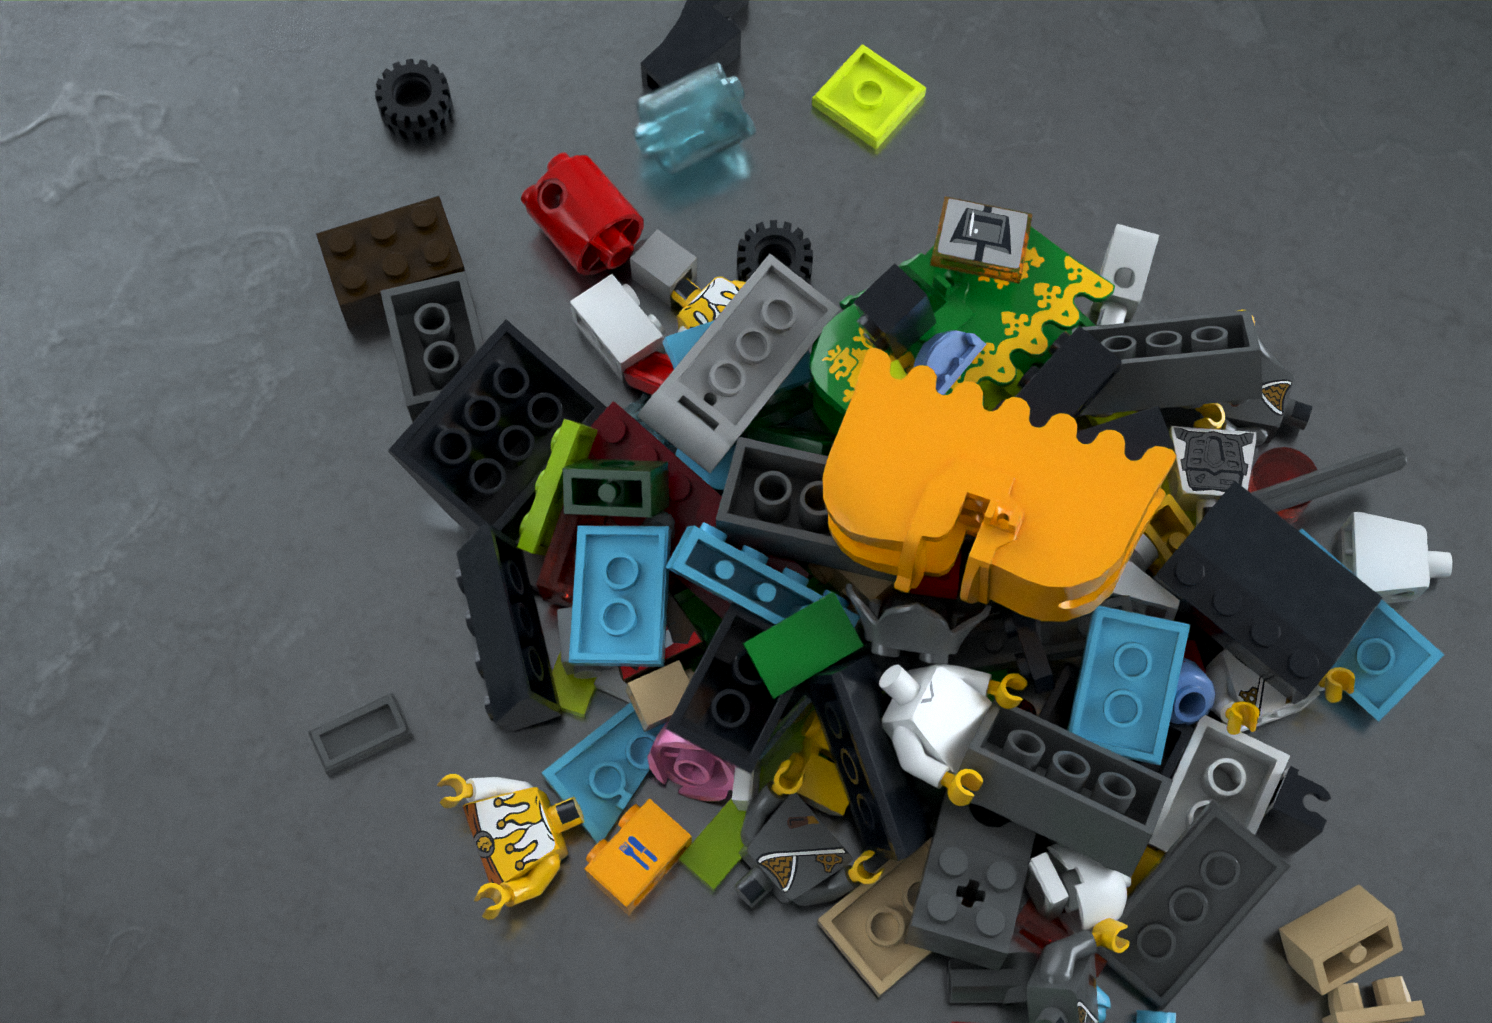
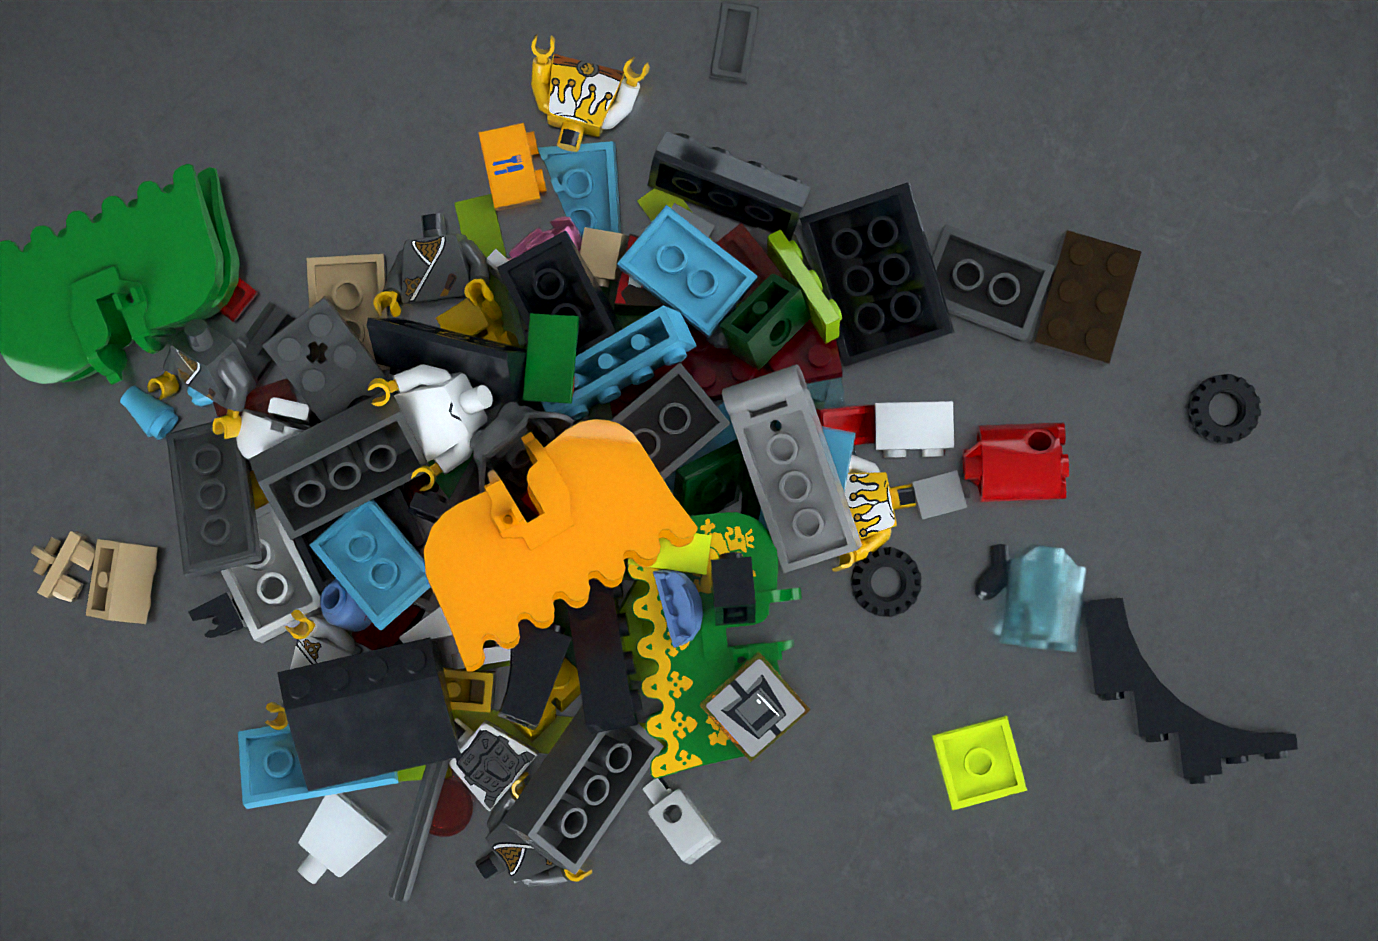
camera: 130 degrees right, 20 degrees up
none -> black arm [975,544,1011,601]

